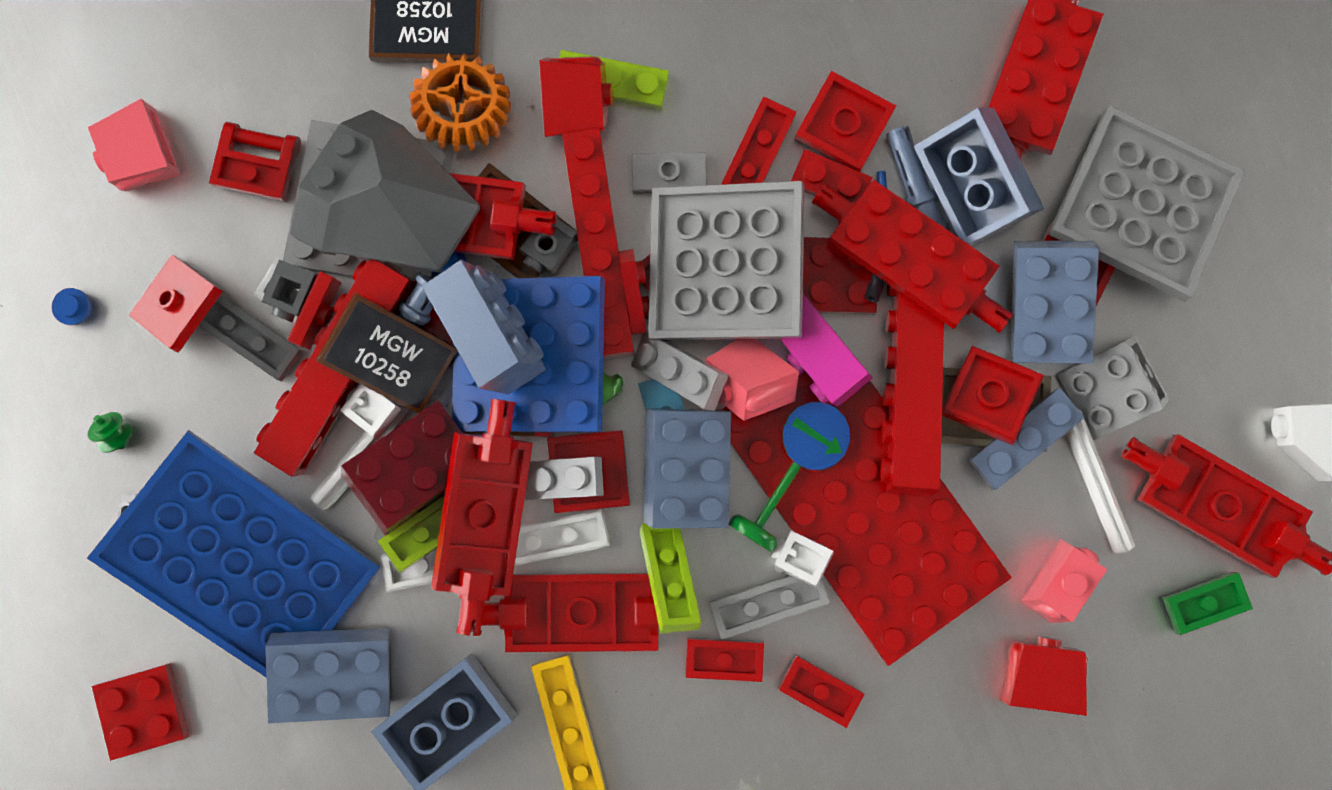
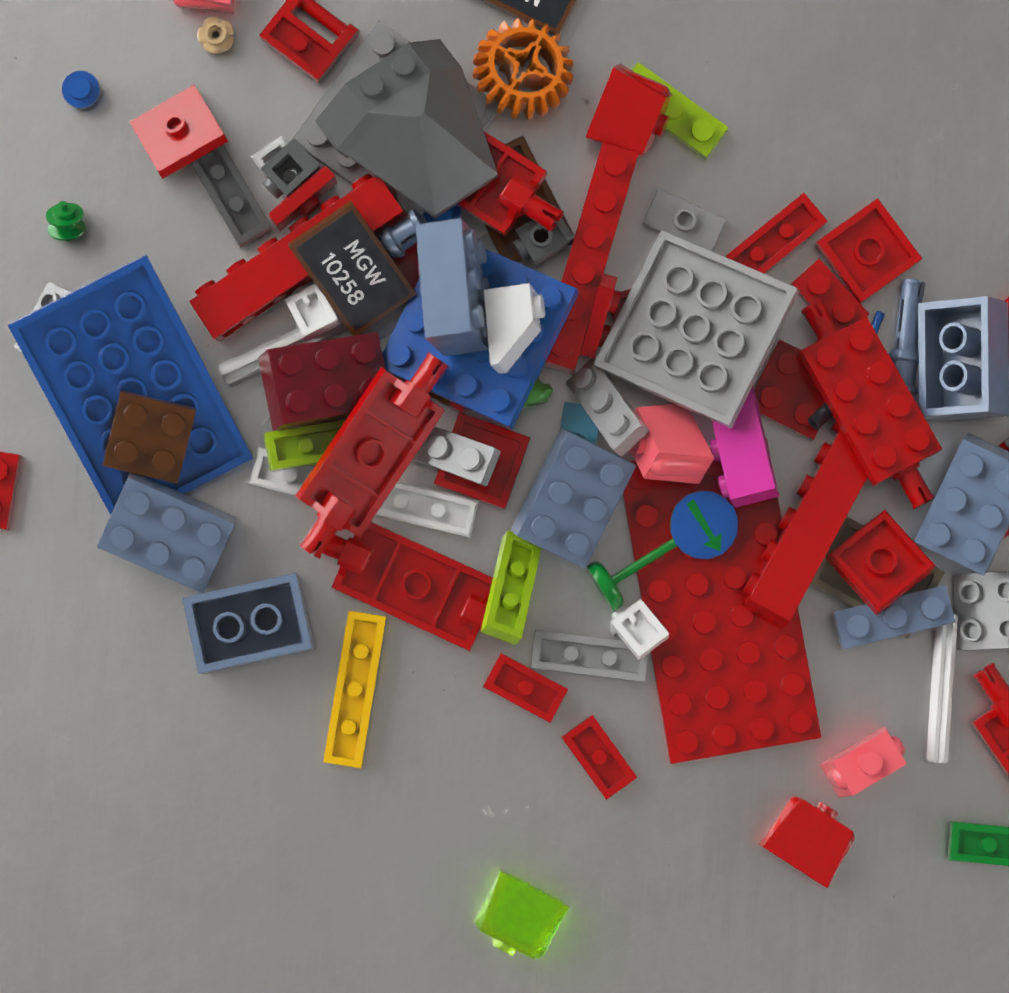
camera: 20 degrees right, 0 degrees up
none -> reddish brown plate [102,390,196,484]
none -> tan plate [197,17,234,54]
none -> white slope [484,283,545,374]

